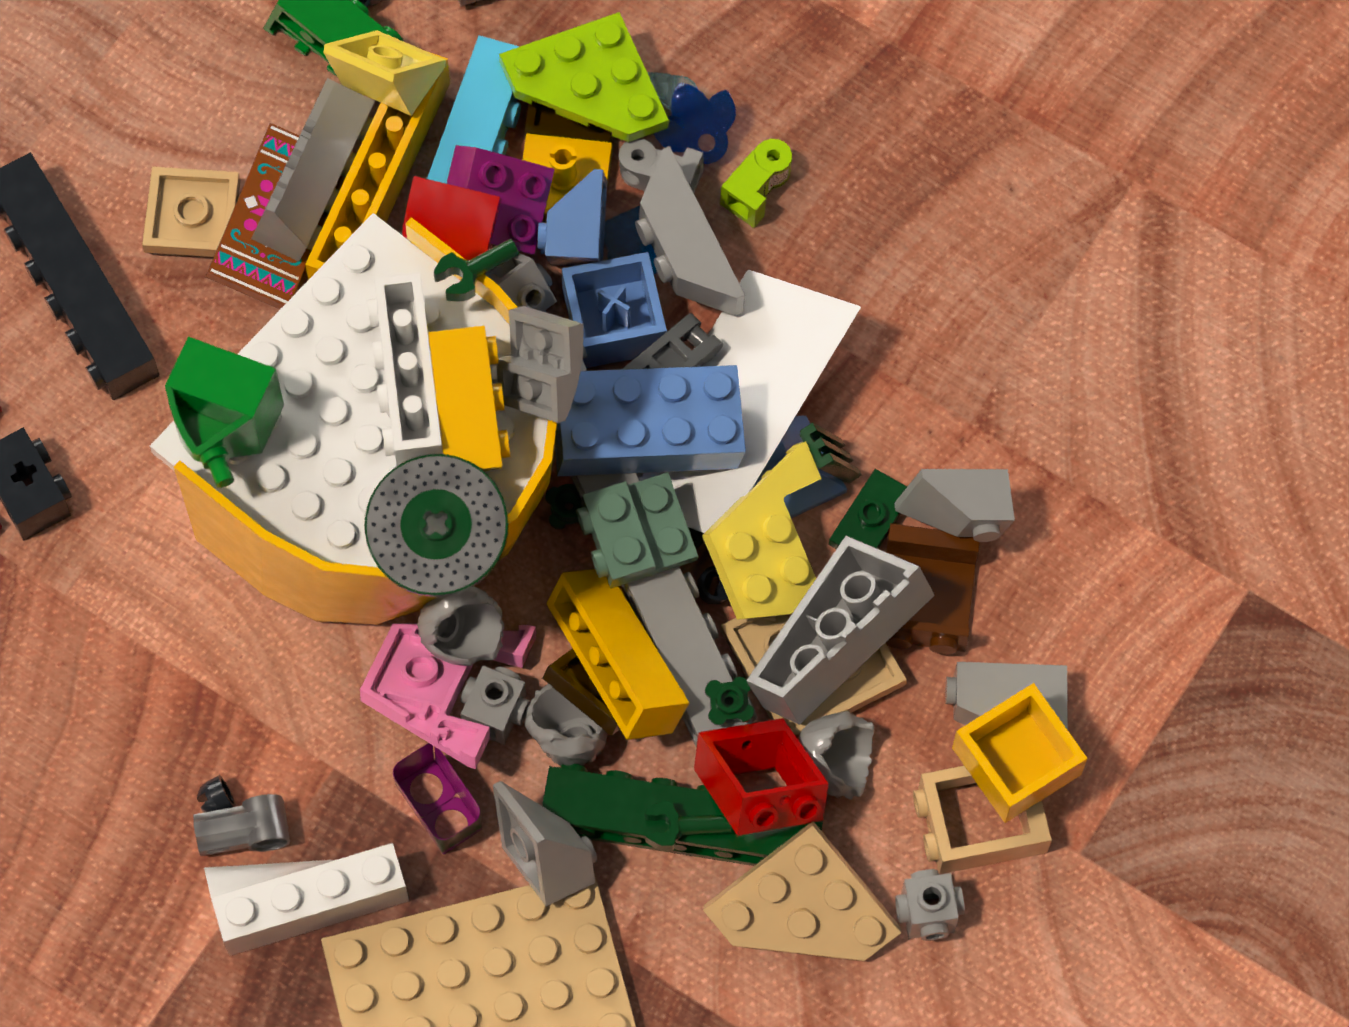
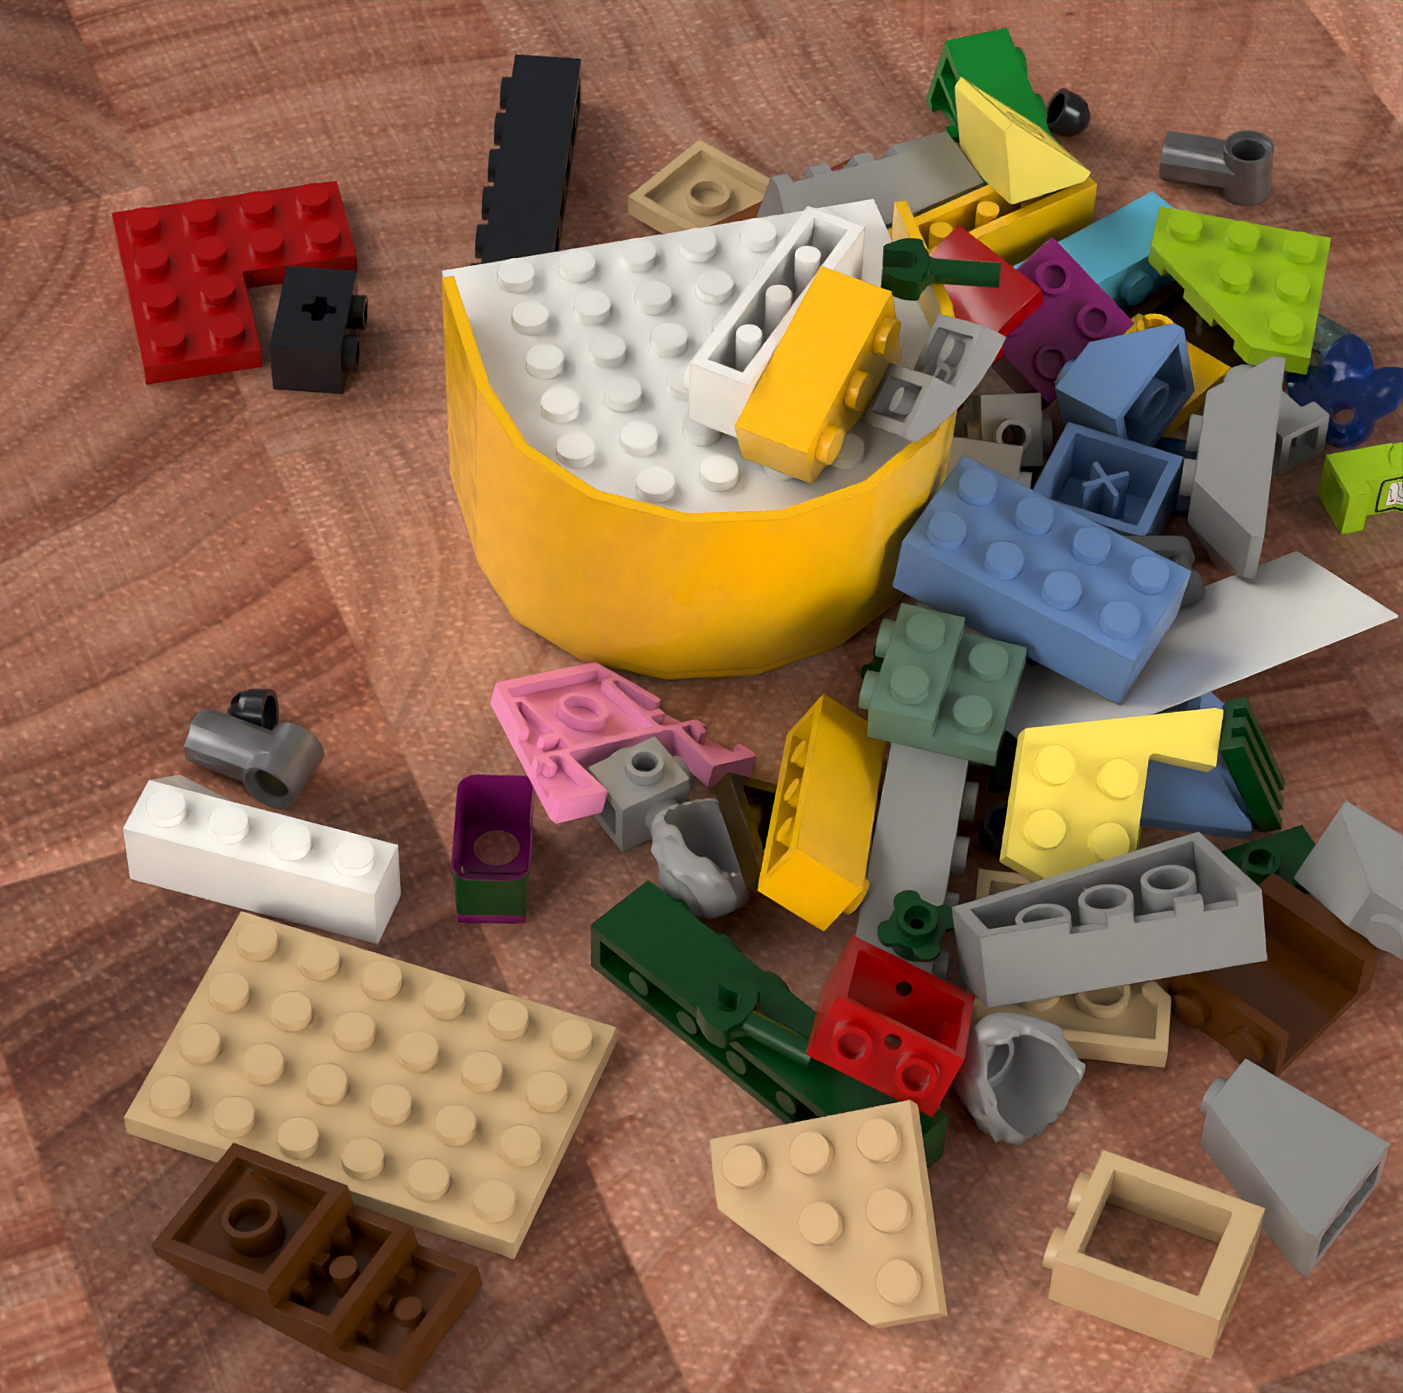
camera: 35 degrees right, 20 degrees down
green piece [165,336,284,488] -> none
flat silver piece [364,454,508,597] -> none
light grey hair [417,587,504,666] -> none
light grey slope [493,781,597,906] -> none
light grey brick [895,869,965,941] -> none
yellow piece [952,683,1088,823] -> none

